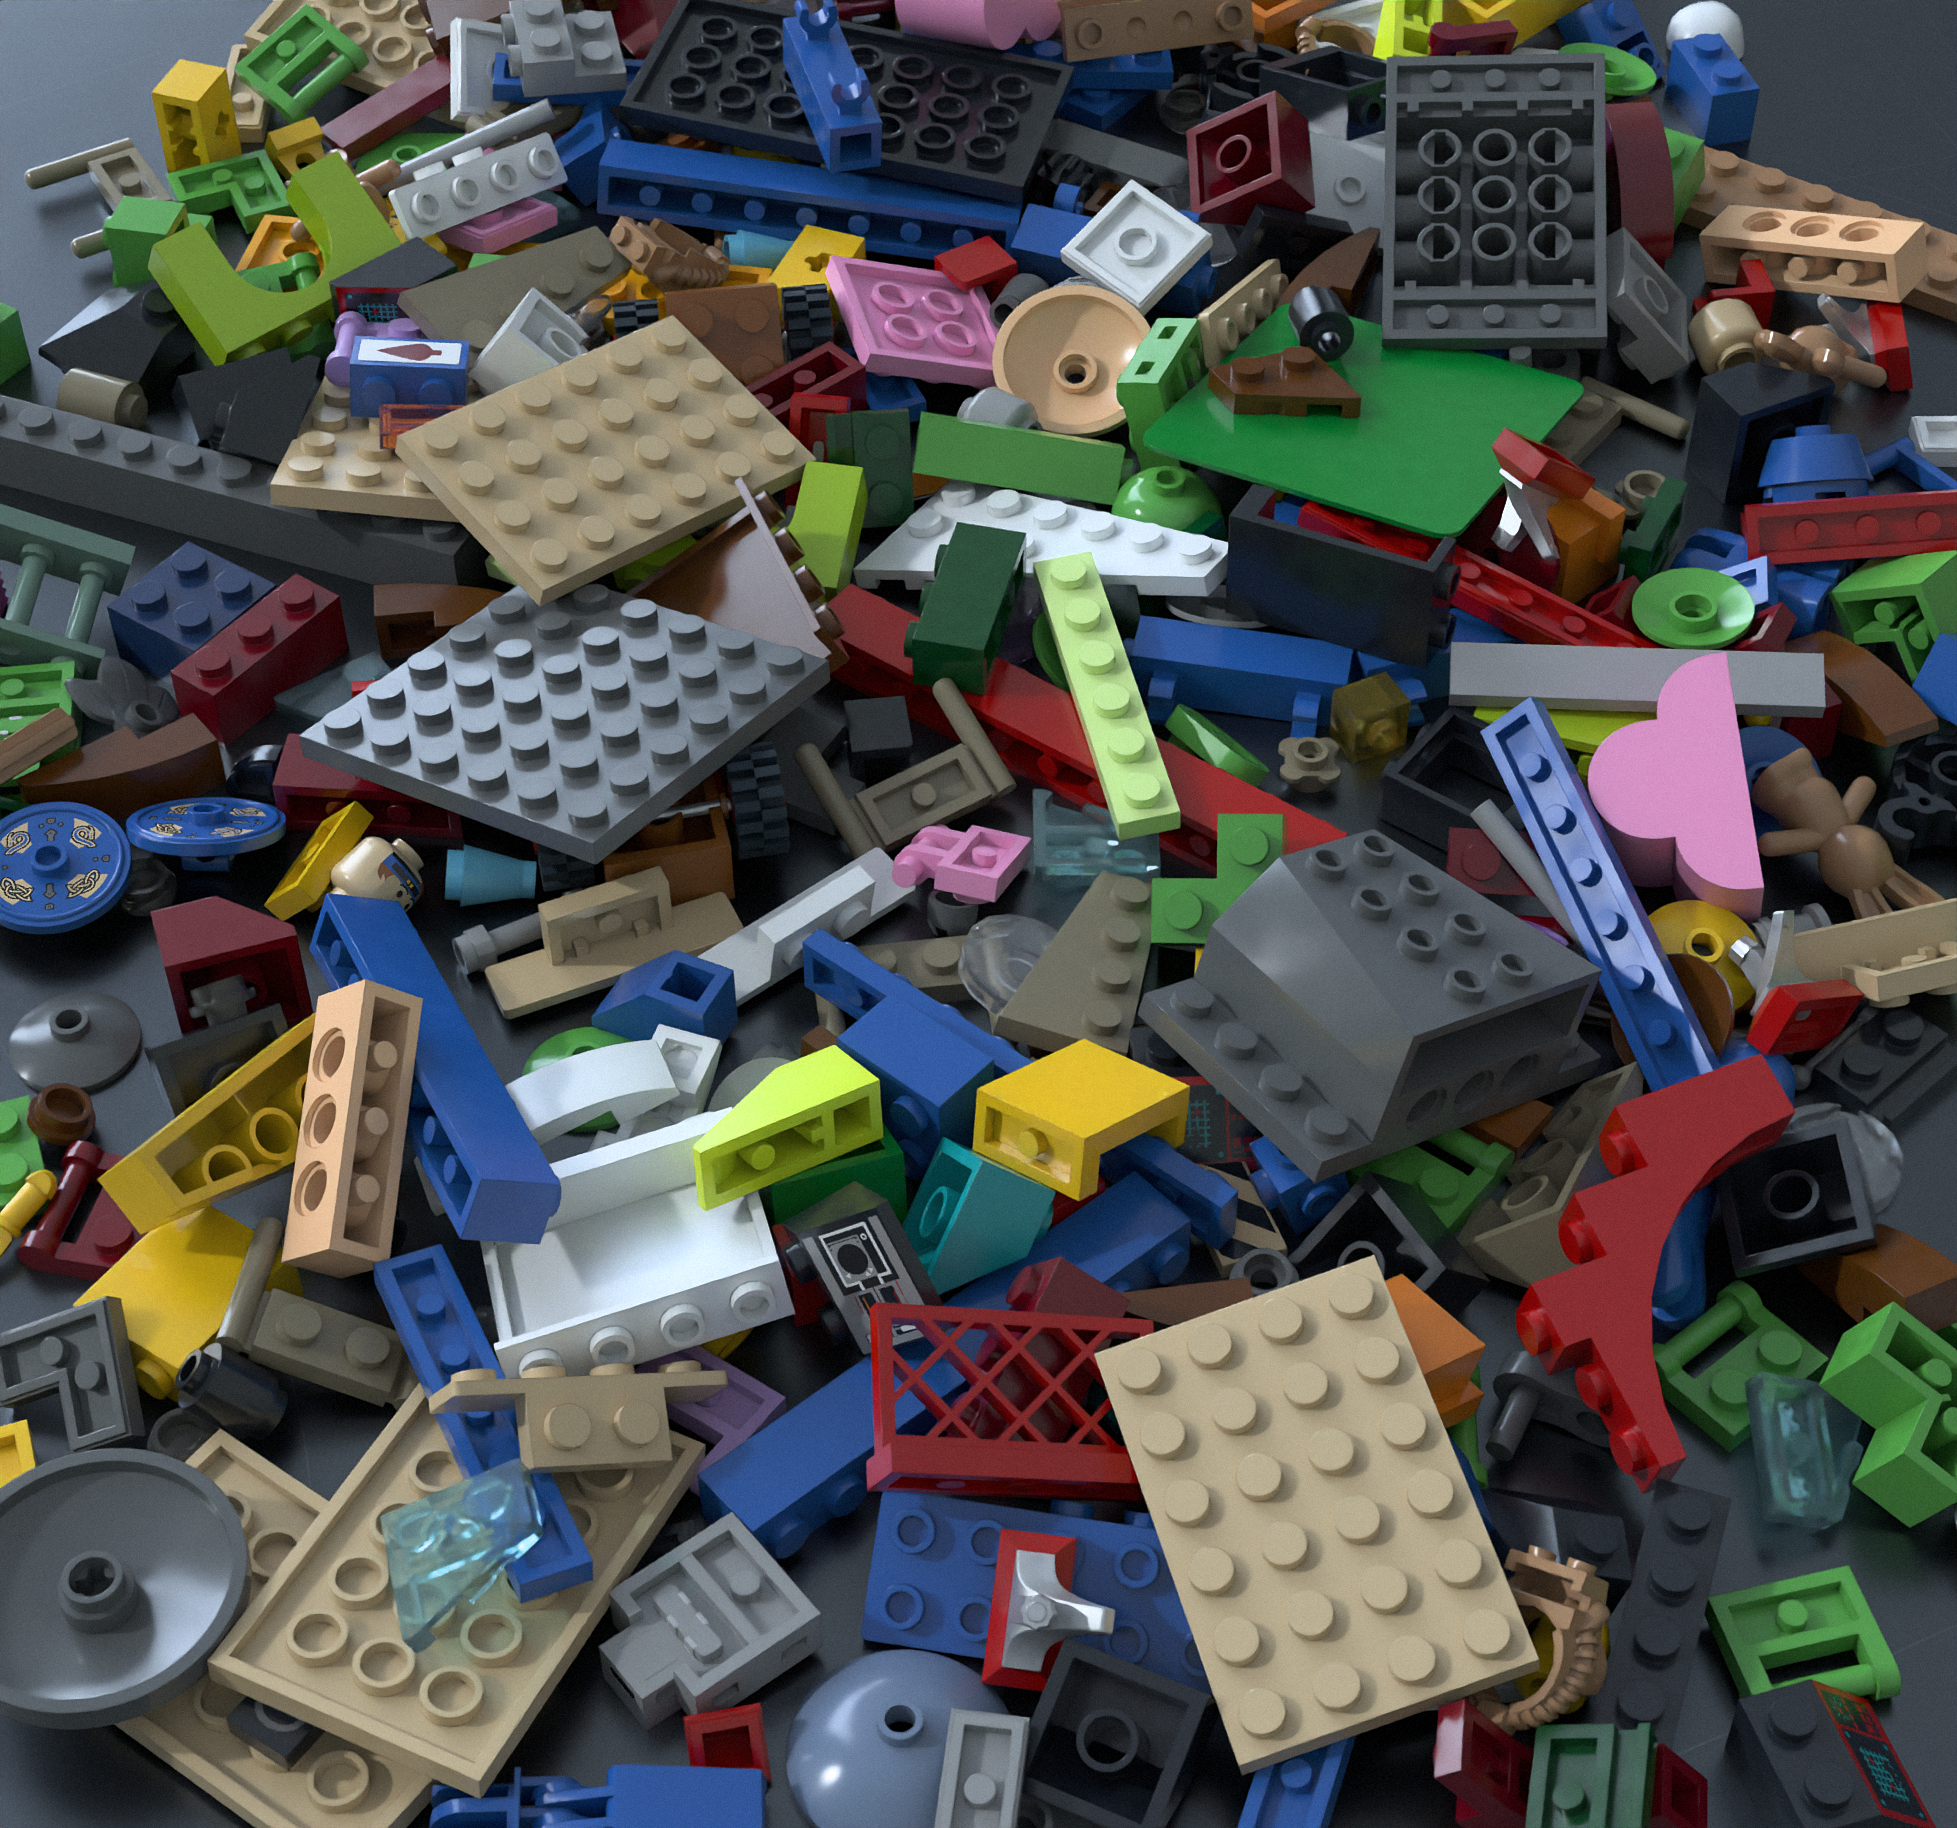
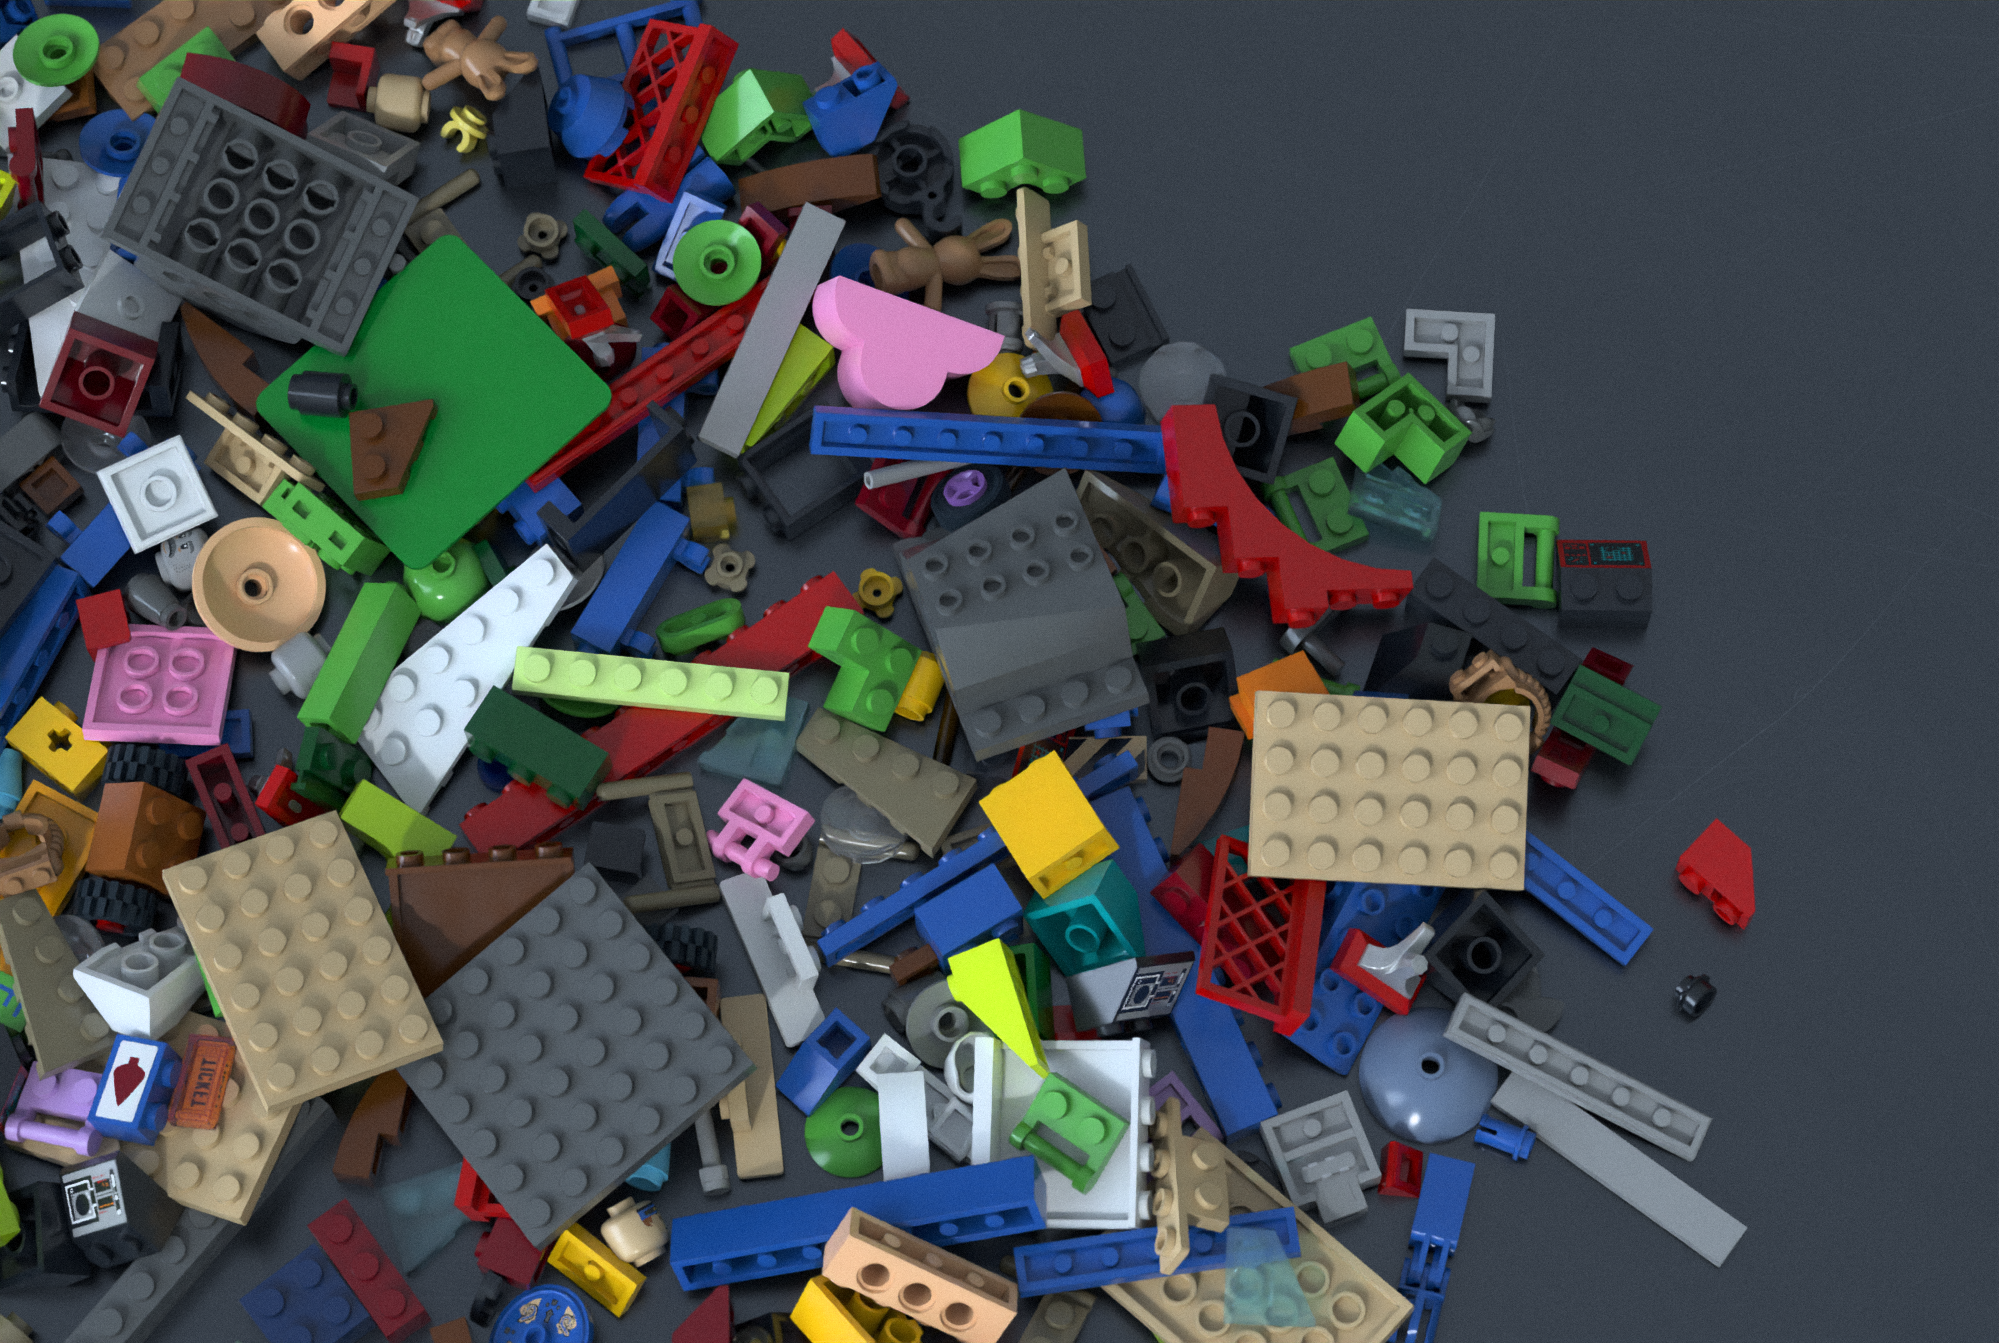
camera: 70 degrees left, 25 degrees up
none -> bright green plate [1008,1072,1131,1195]

